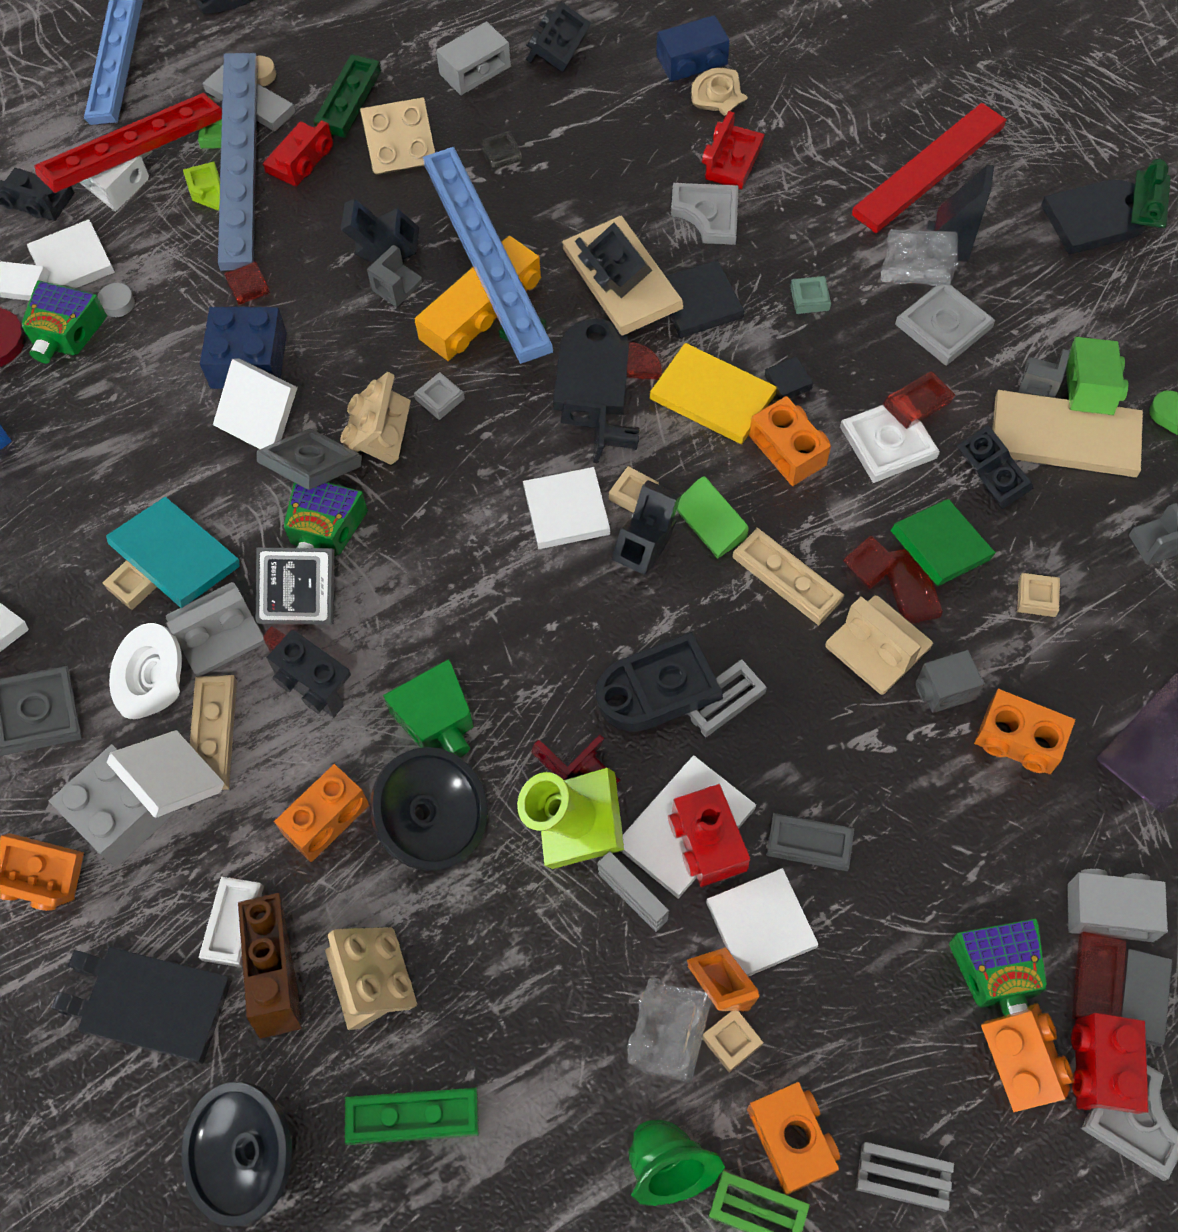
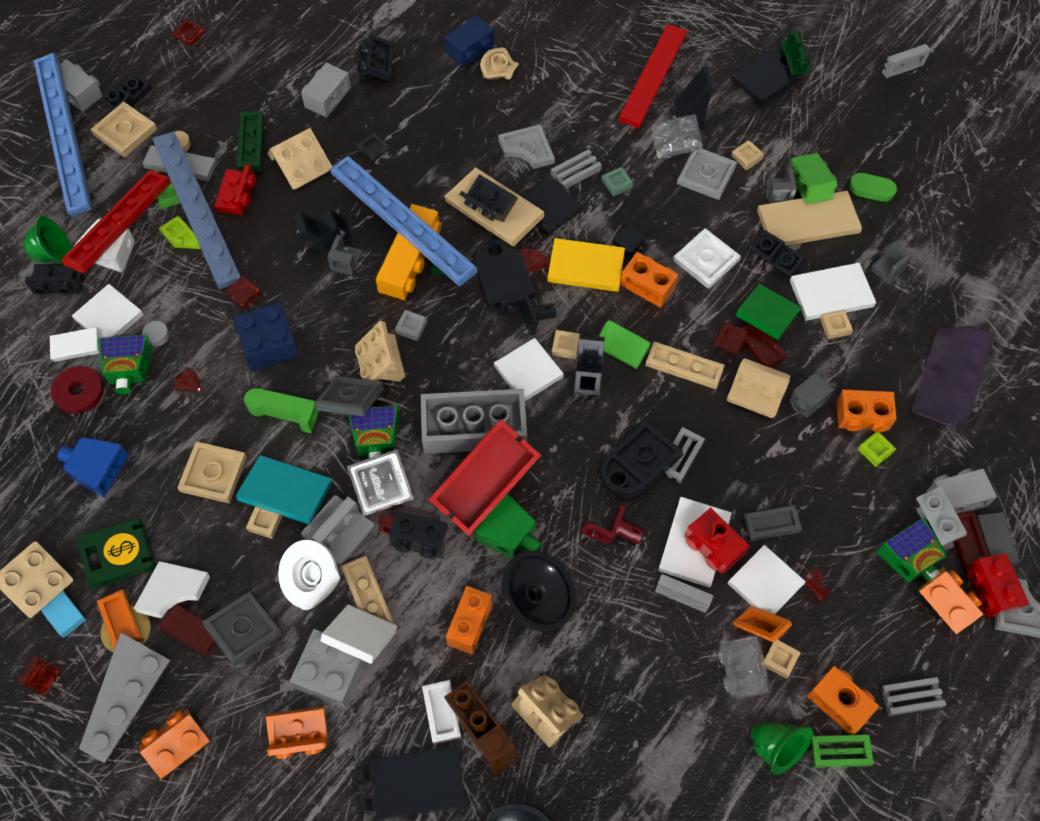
camera: 25 degrees left, 0 degrees up
white tile [213,359,298,449] -> none
green tile [345,1088,479,1145] -> none
lime plant [517,768,624,869] -> none
red bracket [702,111,764,190] -> none
clear red tile [882,371,956,429] -> none
none -> green piece [23,215,72,263]
none -> tan plate [91,102,157,158]
none -> clear red tile [174,370,201,390]
none -> tan plate [177,442,247,504]
none -> bright green leg [244,388,320,433]
none -> light grey brick [421,389,527,454]
none -> red piece [429,418,541,536]
none -> light grey tile [551,149,602,190]
none -> tan tile [731,140,764,170]
none -> white tile [790,263,876,321]
none -> clear red tile [804,567,830,601]
none -> lime tile [858,431,896,467]
none -> light grey bracket [916,487,967,551]

